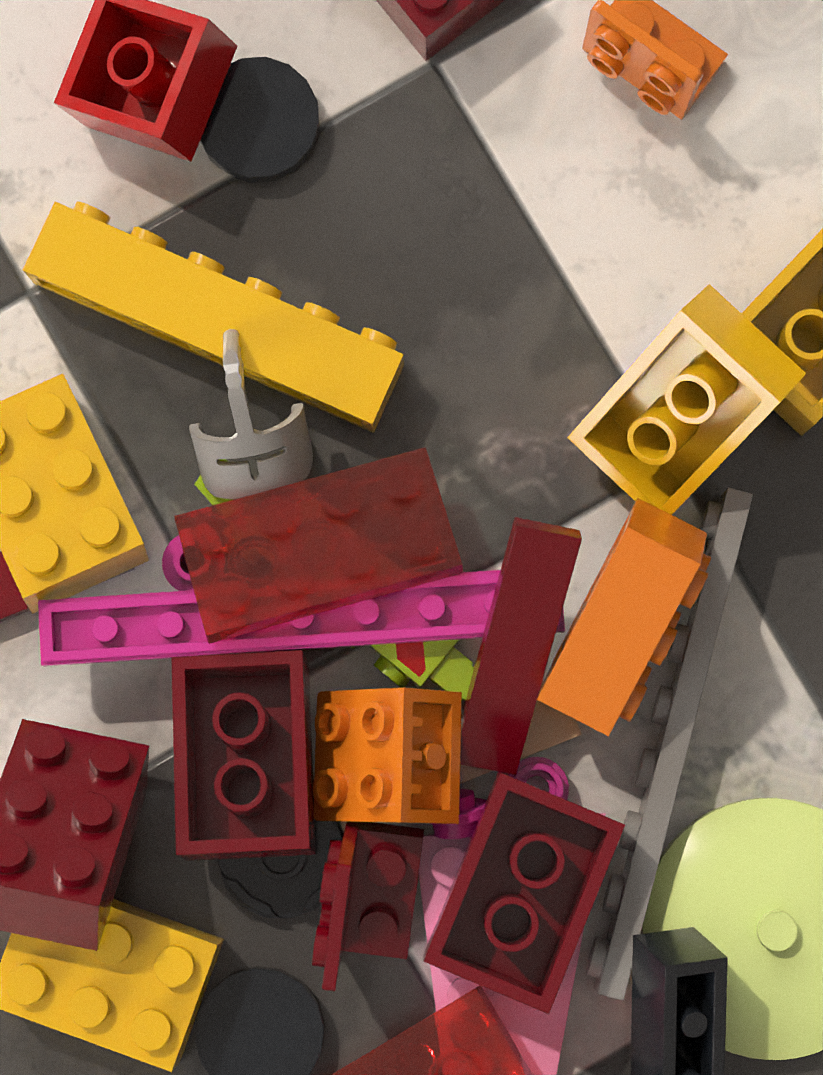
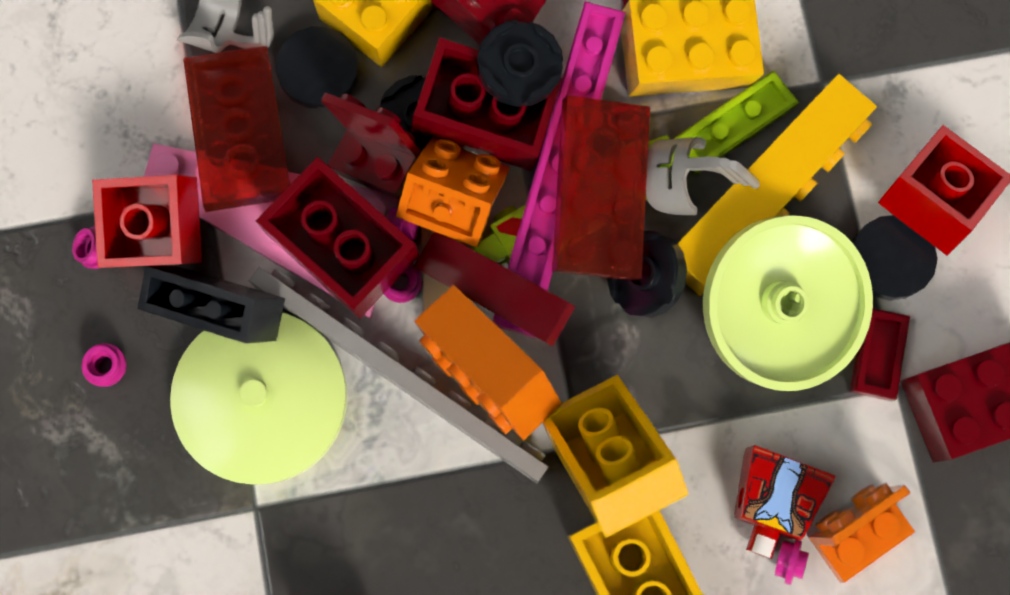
camera: 105 degrees right, 5 degrees down
none -> black tile [476,20,563,107]
none -> black tile [607,230,687,318]
none -> lime tile [674,70,799,175]
none -> yellowish green dish [703,216,873,391]
none -> torso [734,445,835,559]
none -> dark pink plate [774,540,809,585]
none -> dark red tile [850,308,910,401]

